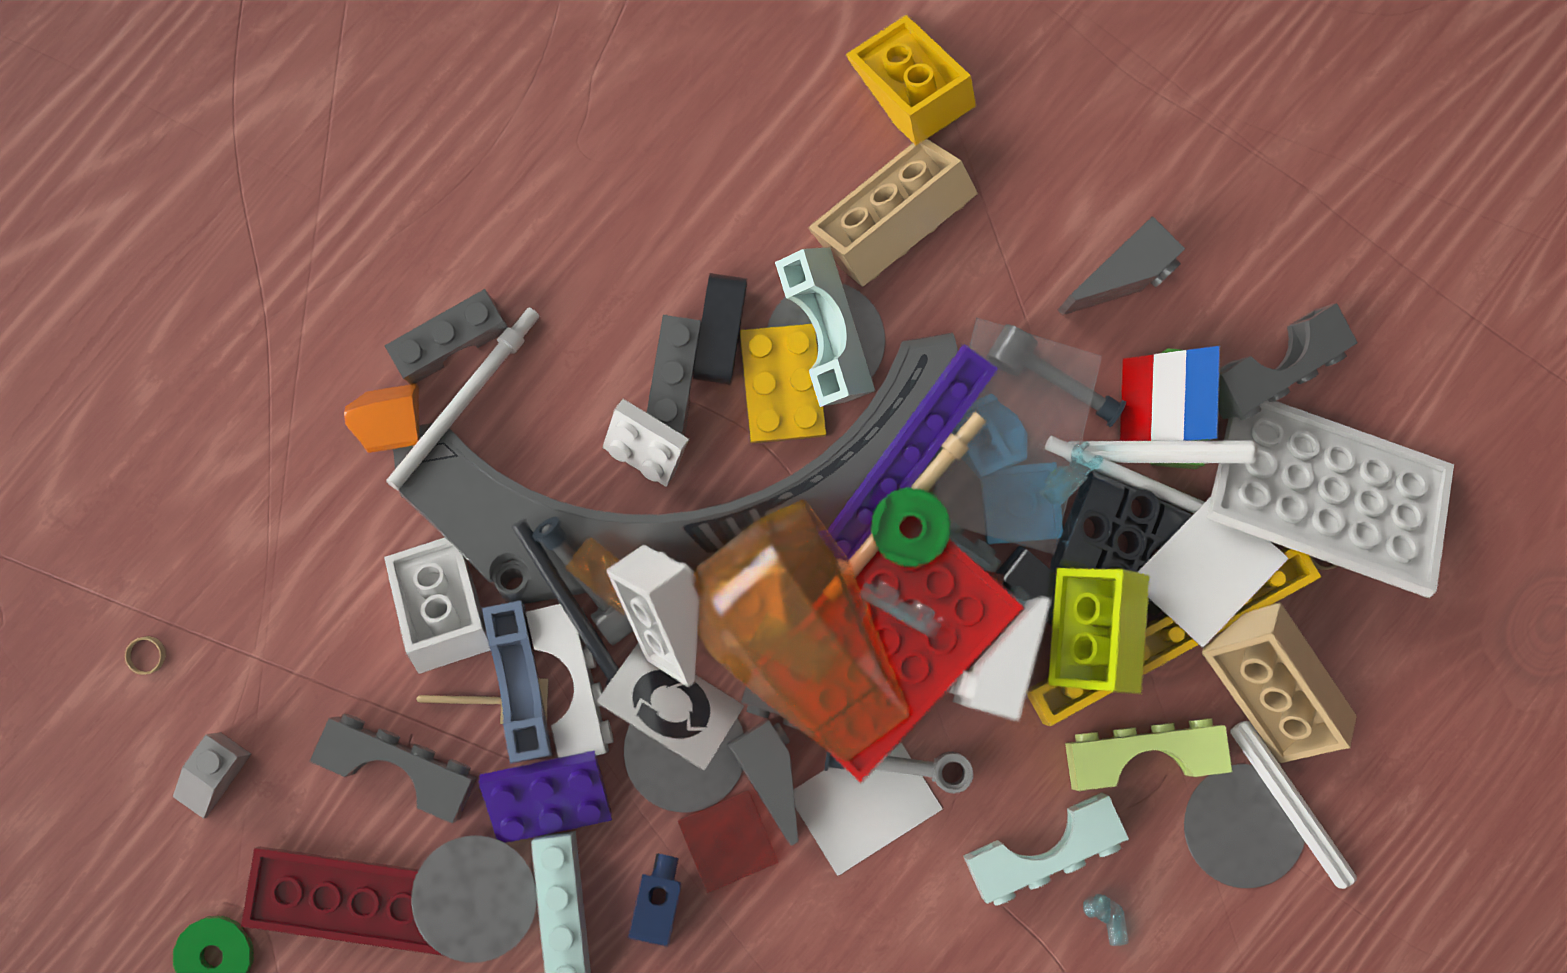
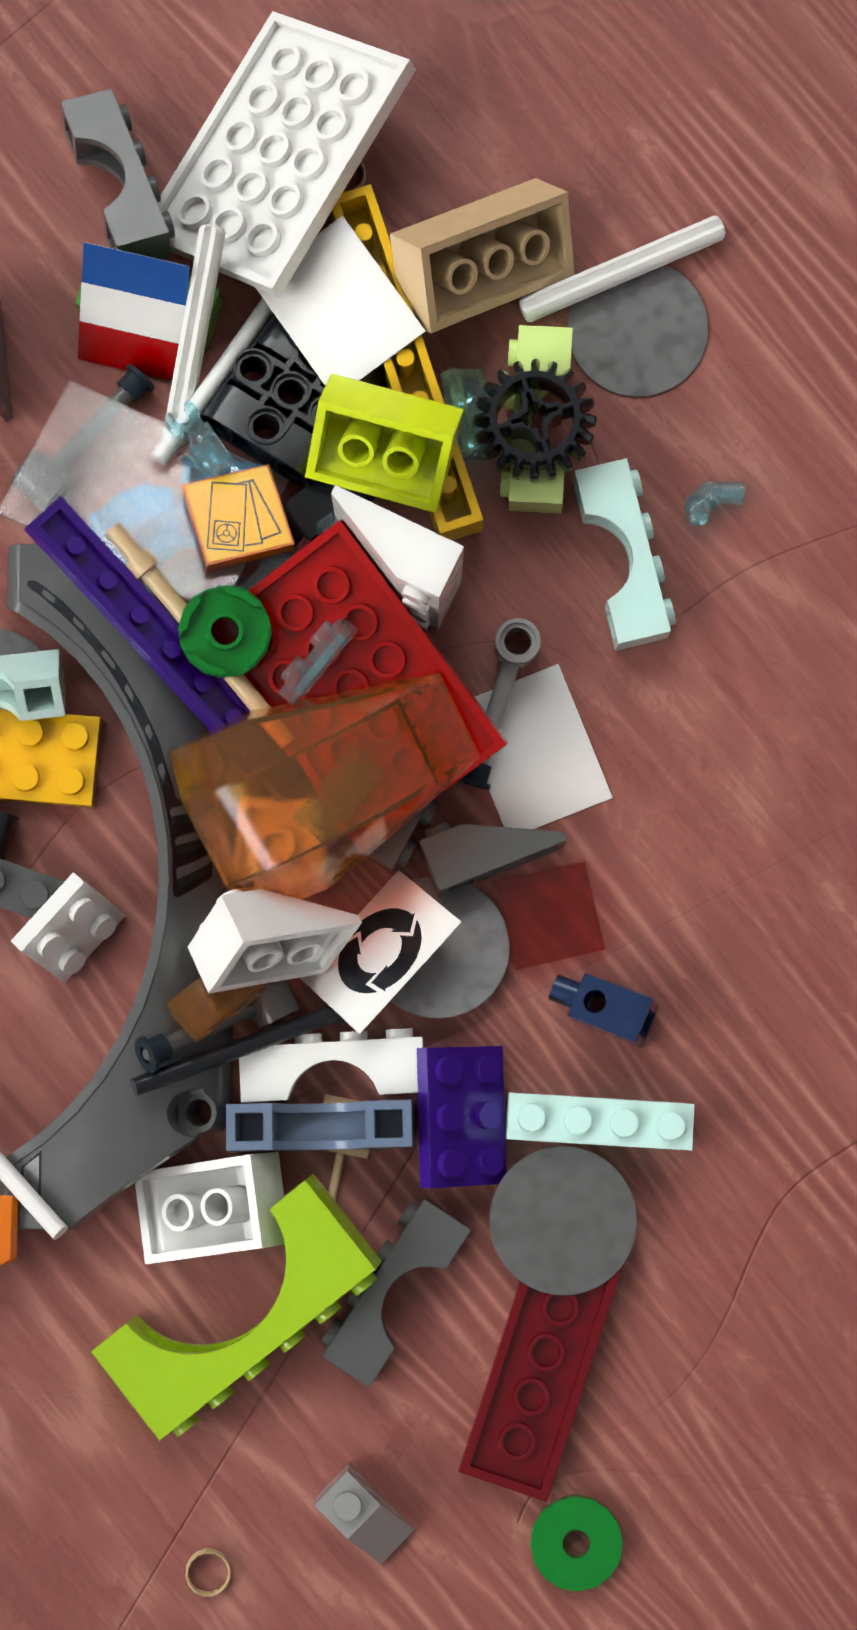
camera: 75 degrees left, 0 degrees up
none -> lime arch [91,1174,382,1441]
none -> yellow tile [181,464,295,572]
none -> clear light blue plate [440,368,500,460]
none -> black gear [473,358,597,483]

